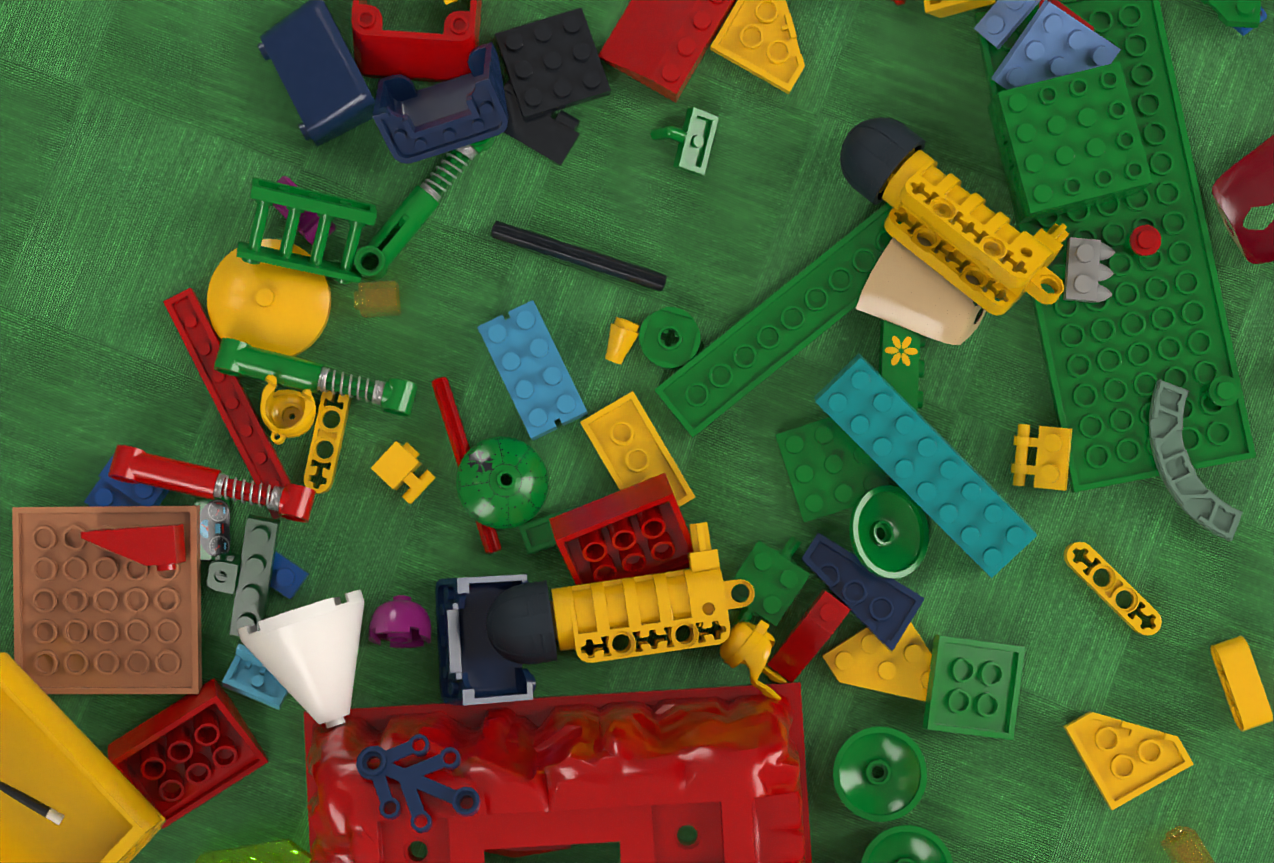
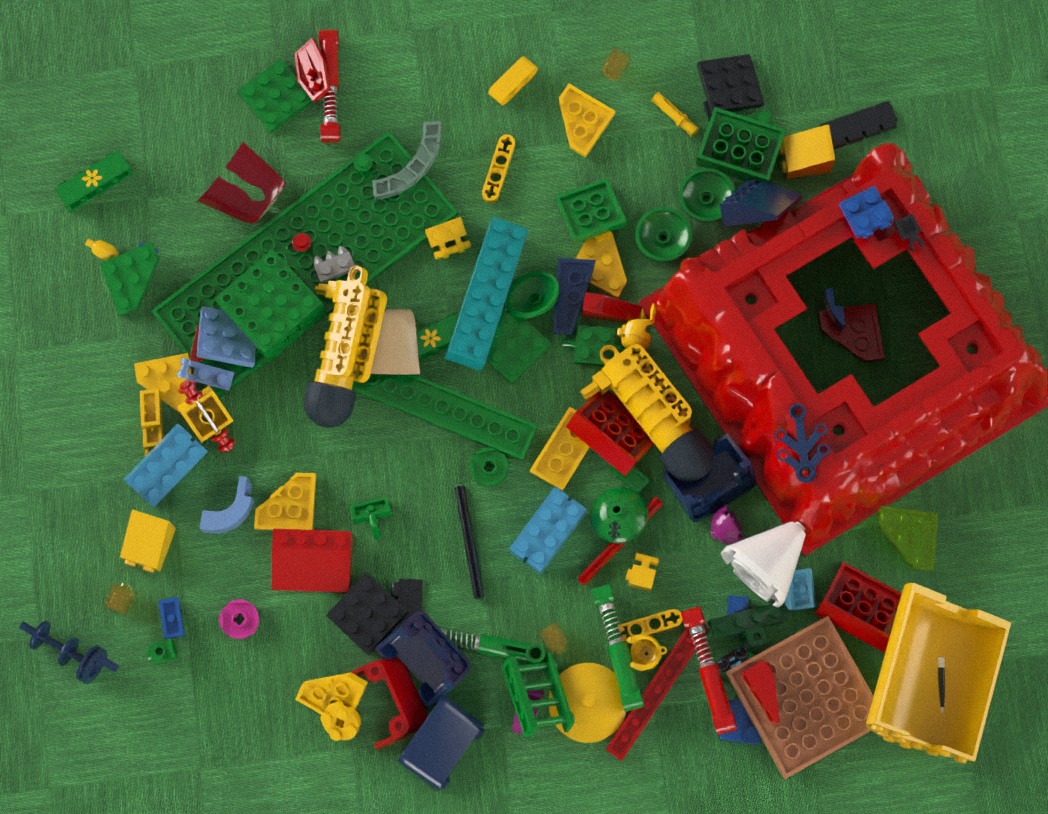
camera: 115 degrees left, 10 degrees down
yellow cone [605,317,640,365] -> none

